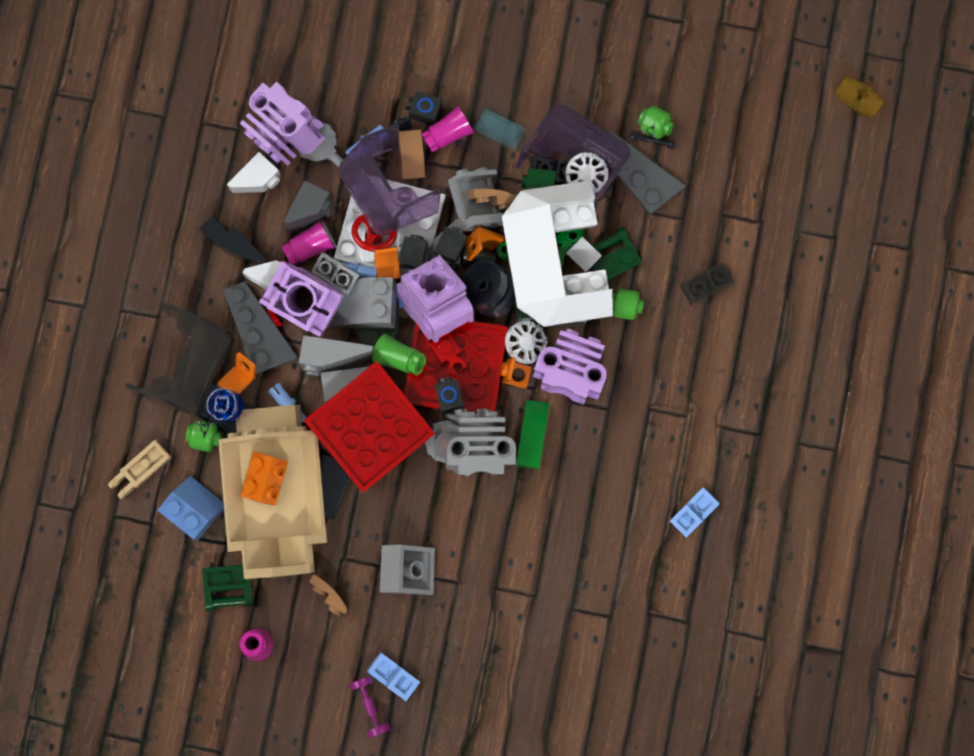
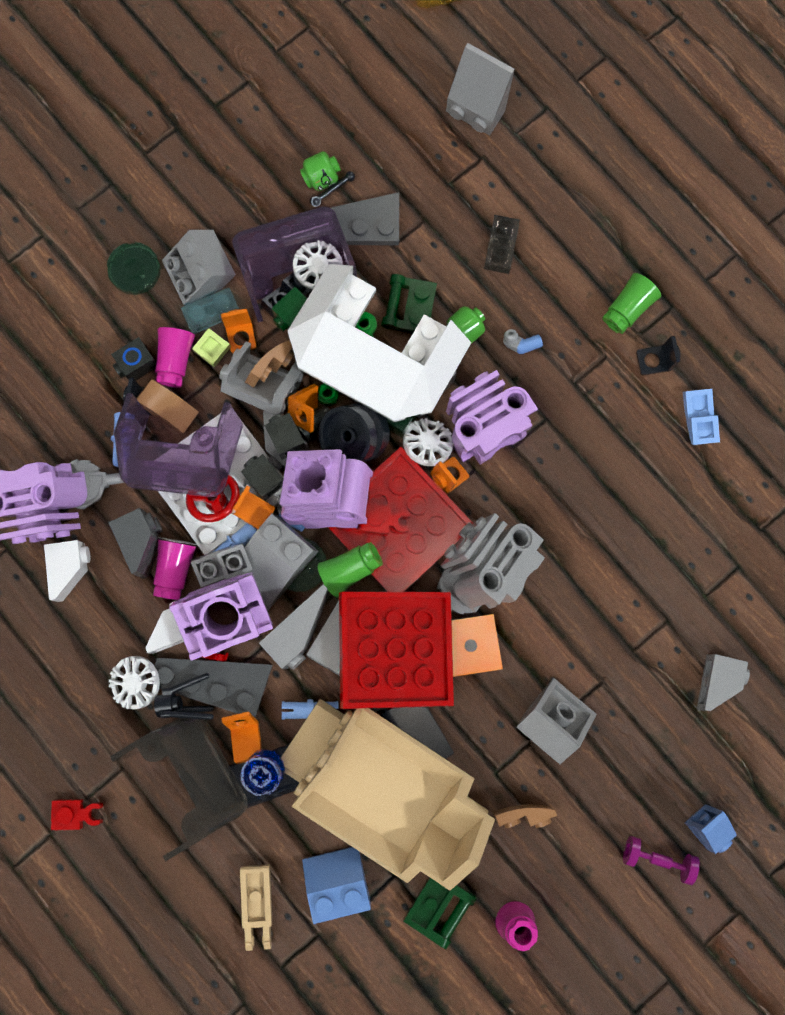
camera: 55 degrees left, 0 degrees up
bright green head [185,420,222,452] -> none
black slope [199,216,267,265] -> none
orange bracket [240,451,288,506] -> none
light blue slope [366,652,420,701] -> none
pearl dark grey brick [434,377,464,414] -> none
green slope [516,400,549,471] -> none
white sticker [567,237,602,272] -> none
none -> red plate [51,799,103,830]
none -> clear green tile [107,242,161,295]
none -> white wheel [109,656,160,709]
none -> black plant [154,673,214,720]
none -> light grey slope [162,230,236,305]
none -> yellowish green plate [192,328,231,367]
none -> orange bracket [221,309,257,354]
none -> light grey slope [446,43,515,136]
none -> orange tile [452,614,503,677]
none -> arm [503,329,543,354]
none -> bright green plant [602,273,661,334]
none -> black bracket [636,336,680,376]
none -> medium blue slope [684,804,737,854]
none -> light grey slope [697,654,750,711]

